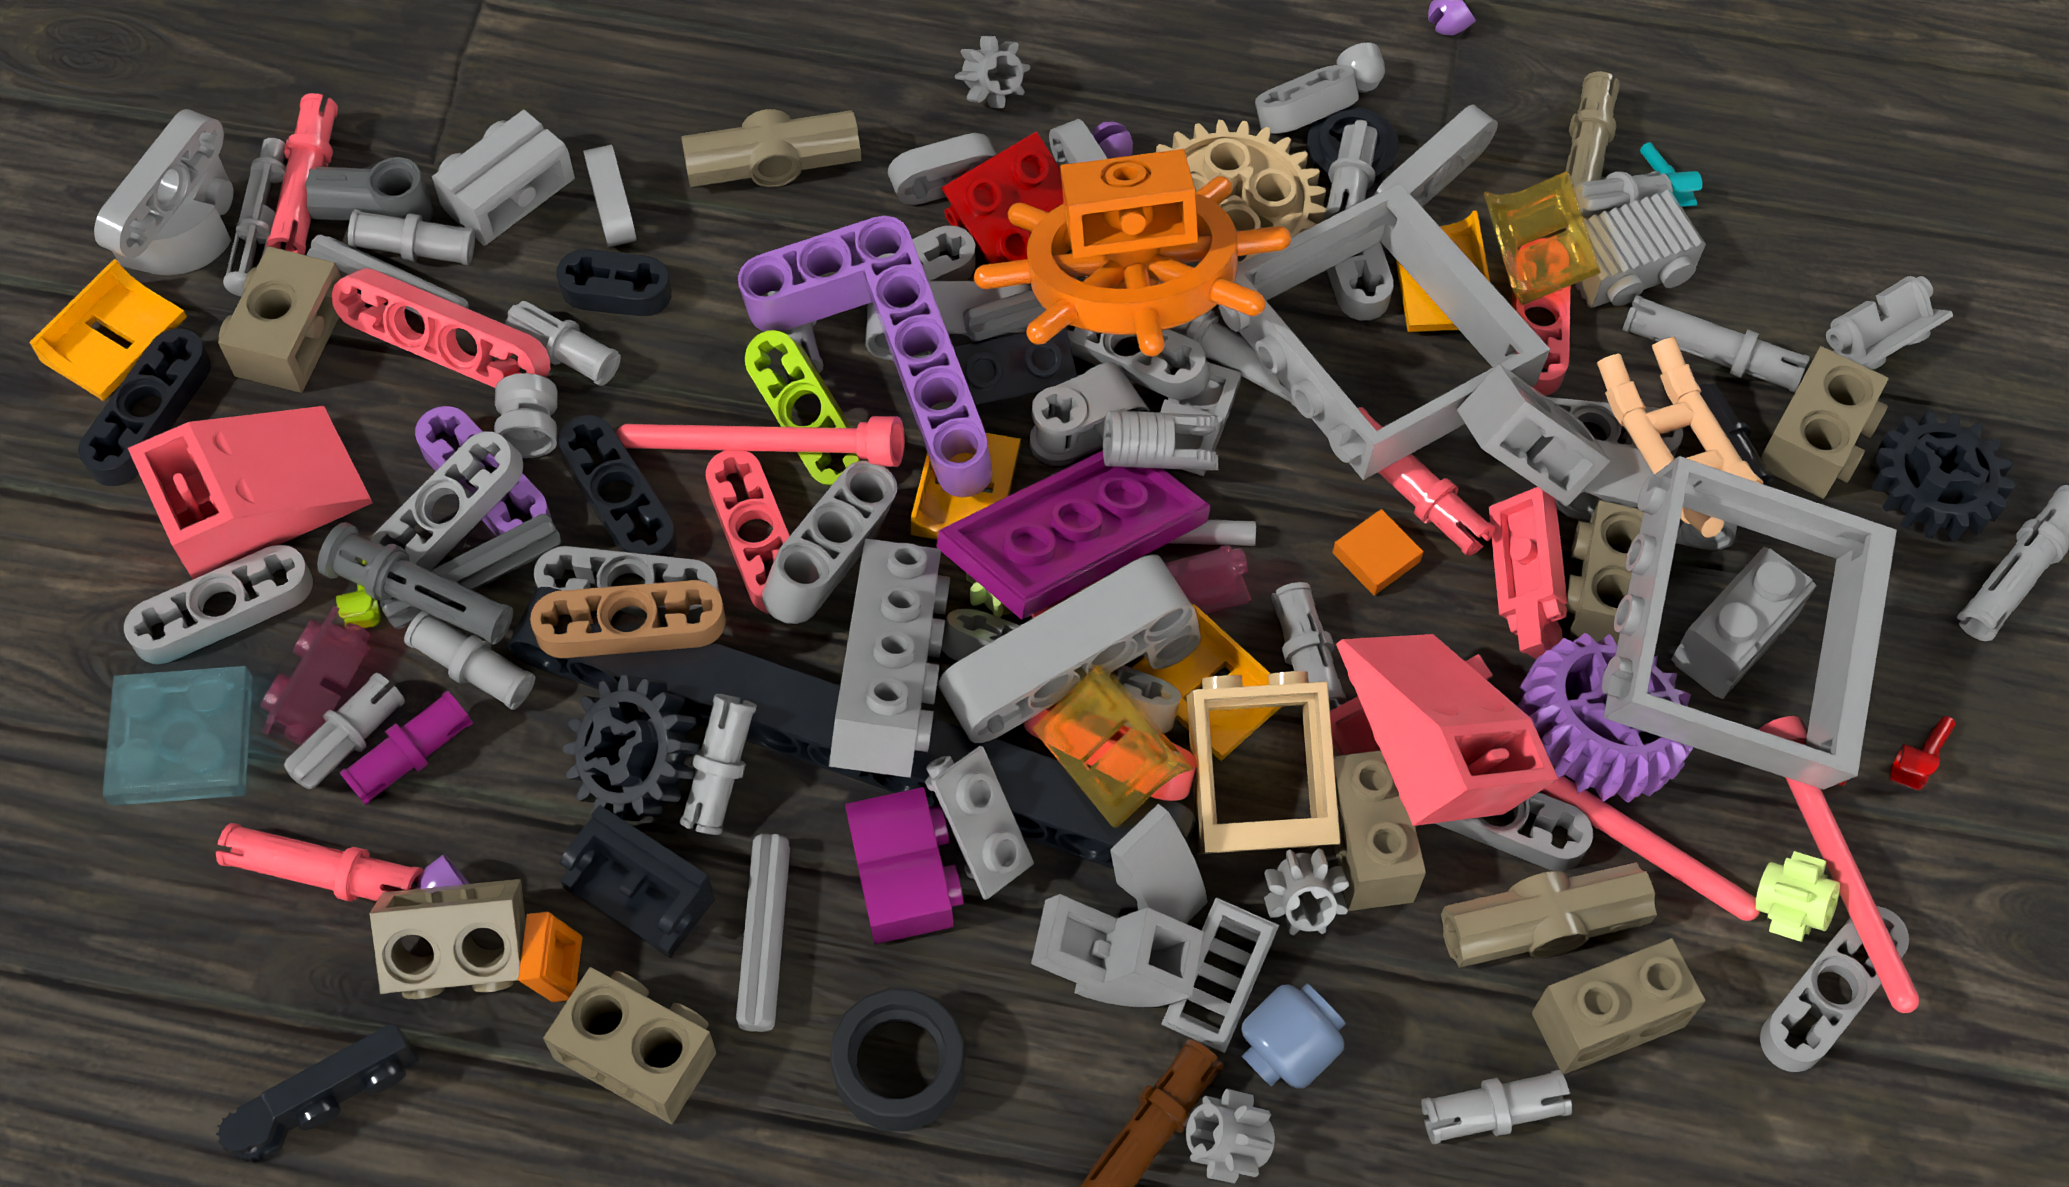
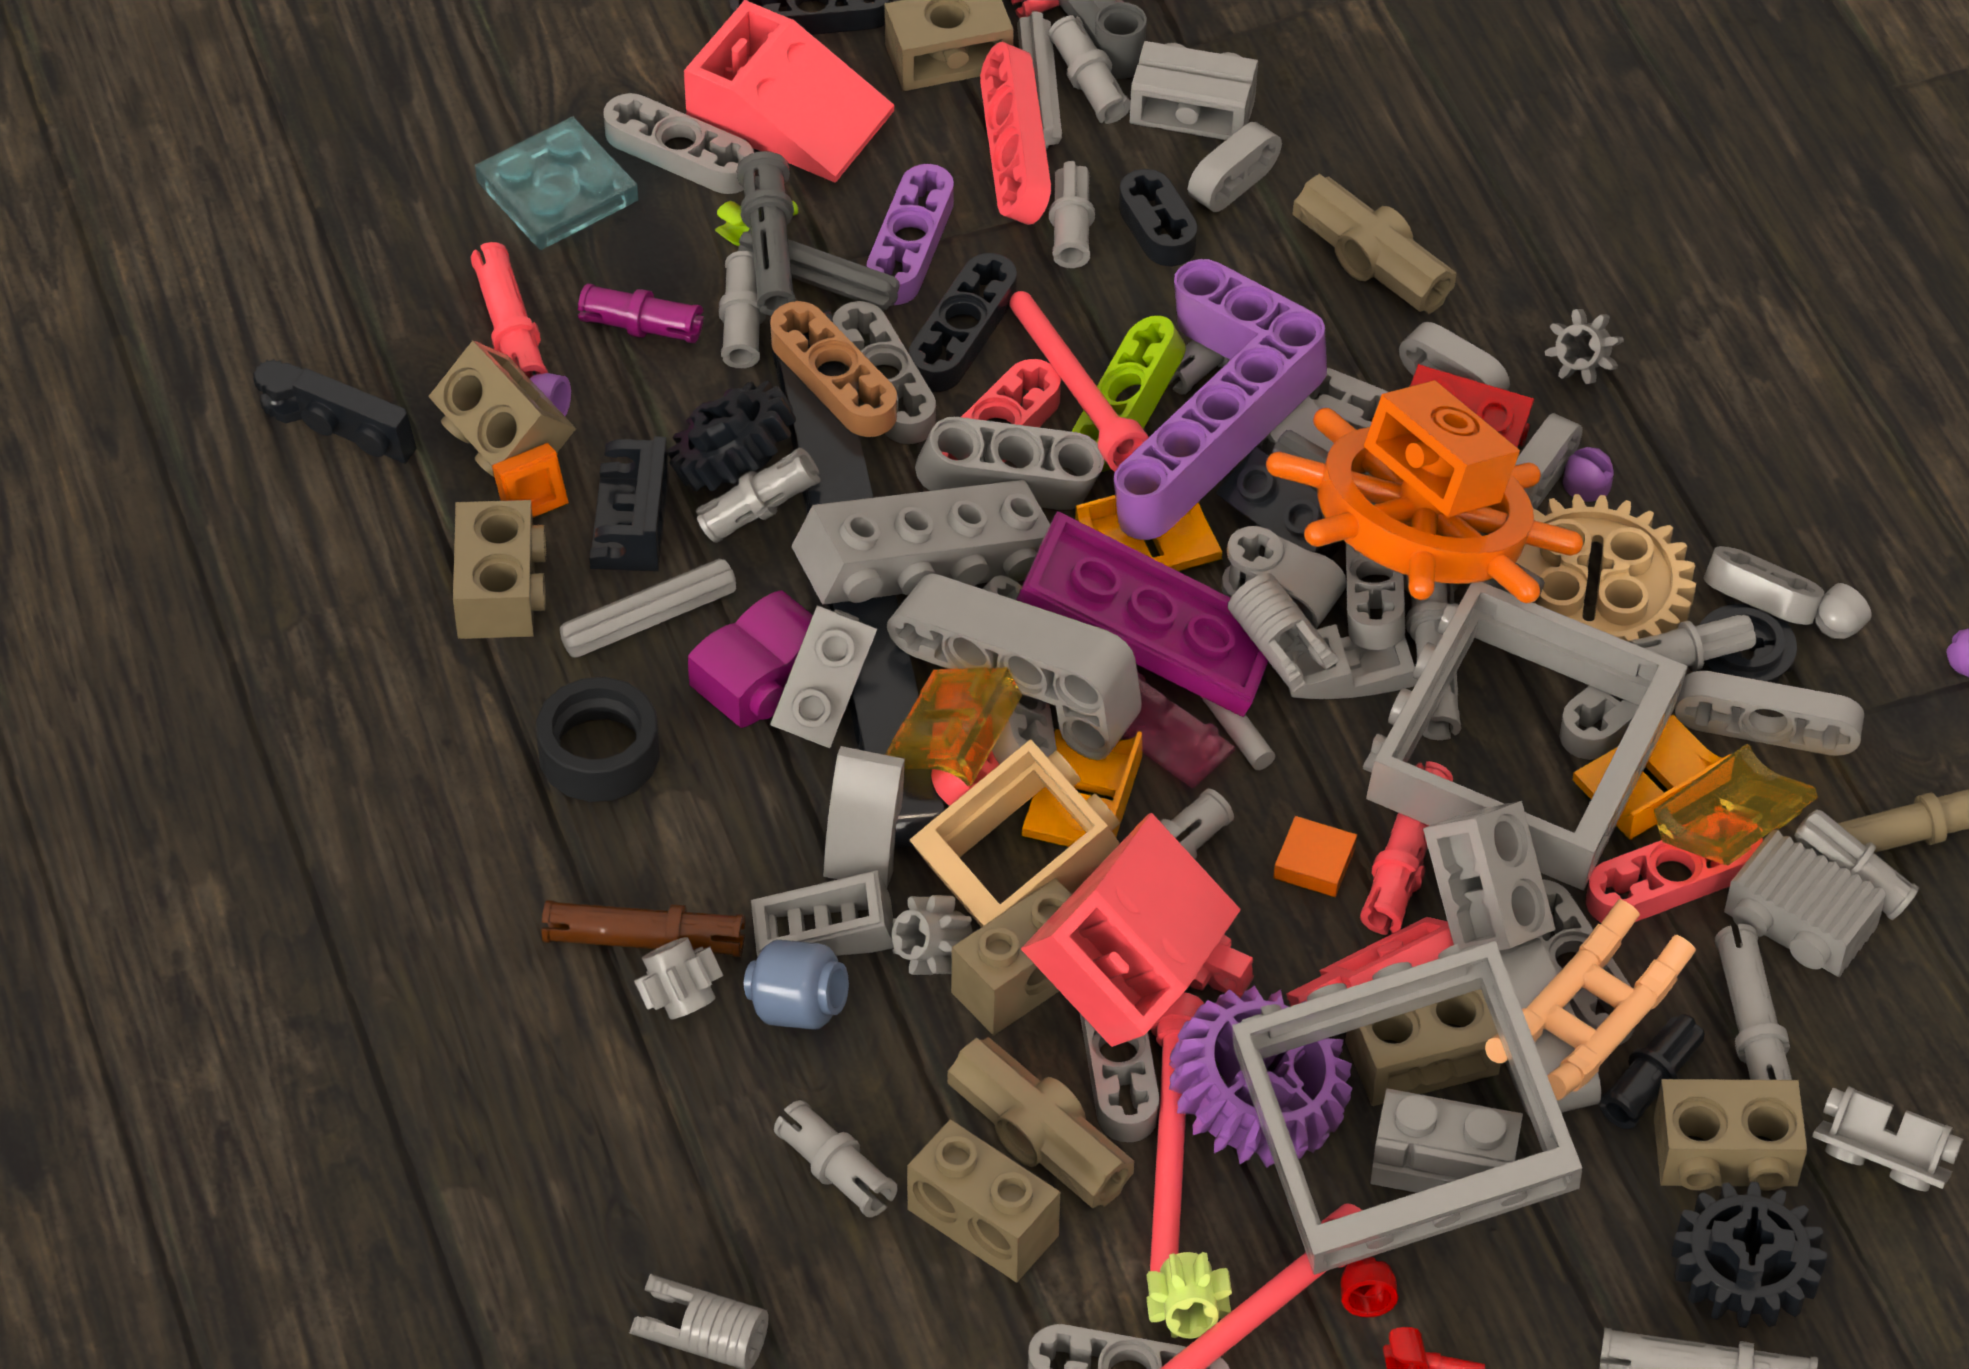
camera: 60 degrees right, 10 degrees down
clear pink hinge [260,606,371,745] -> none
light grey axle [284,673,405,789] -> none
light grey beam [371,432,523,584] -> none
light grey wheel [494,373,558,458] -> none
light grey brick [1031,894,1204,1007] -> none
teal hand [1640,142,1702,207] -> none

